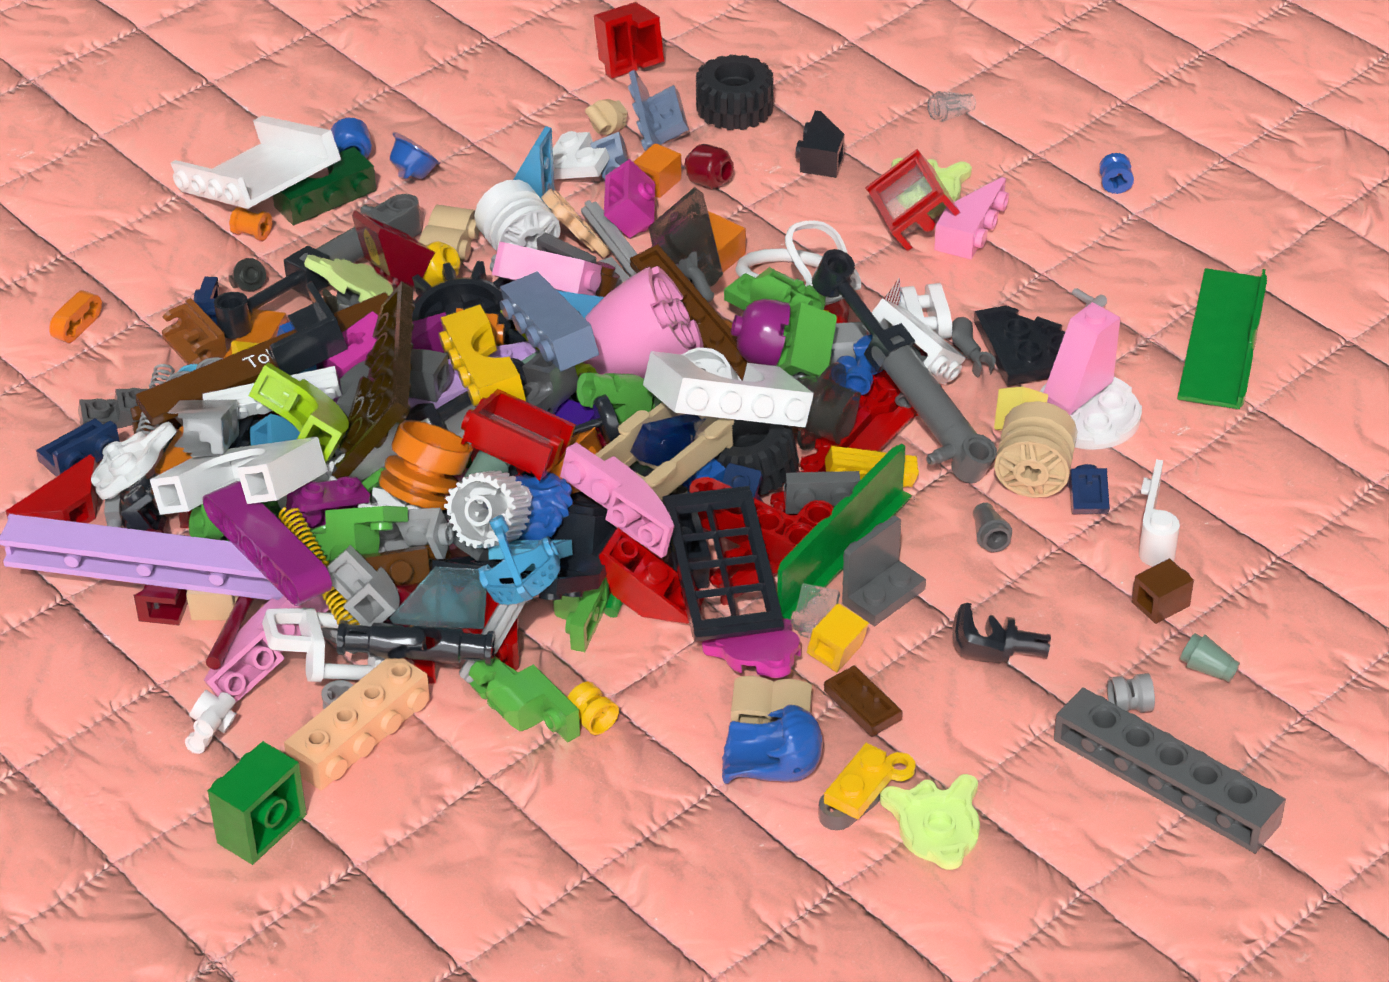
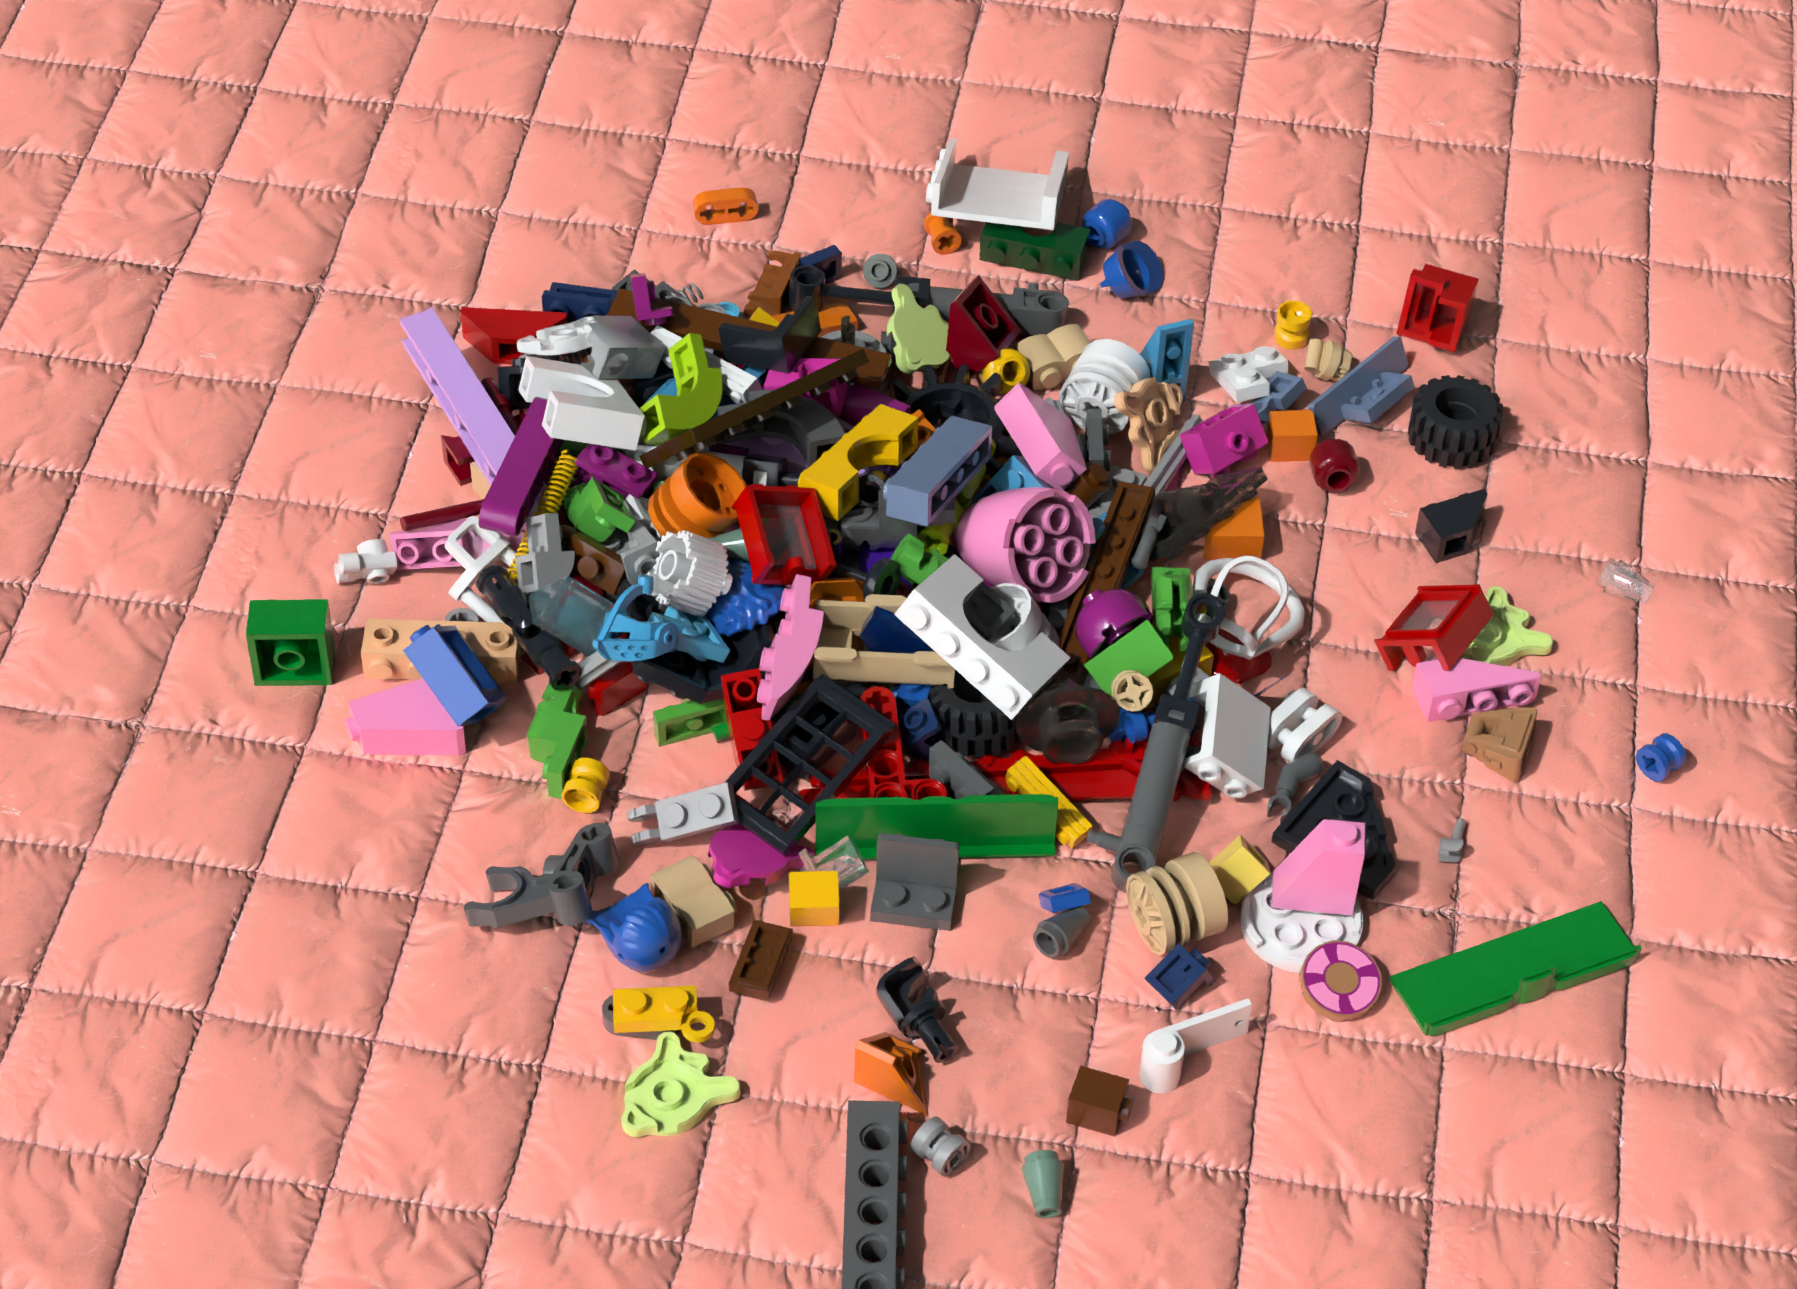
camera: 50 degrees right, 5 degrees up
none -> bright pink slope [345,678,466,756]
none -> window [403,624,509,726]
none -> dark grey piece [463,823,620,928]
none -> hinge [627,782,739,846]
none -> magenta bracket [630,273,674,326]
none -> orange slope [854,1032,928,1116]
none -> blue tile [1038,883,1091,913]
none -> tan wheel [1110,669,1153,712]
none -> yellow wheel [1274,300,1312,350]
none -> tile [1299,940,1382,1021]
none -> medium nougat piece [1461,707,1537,782]

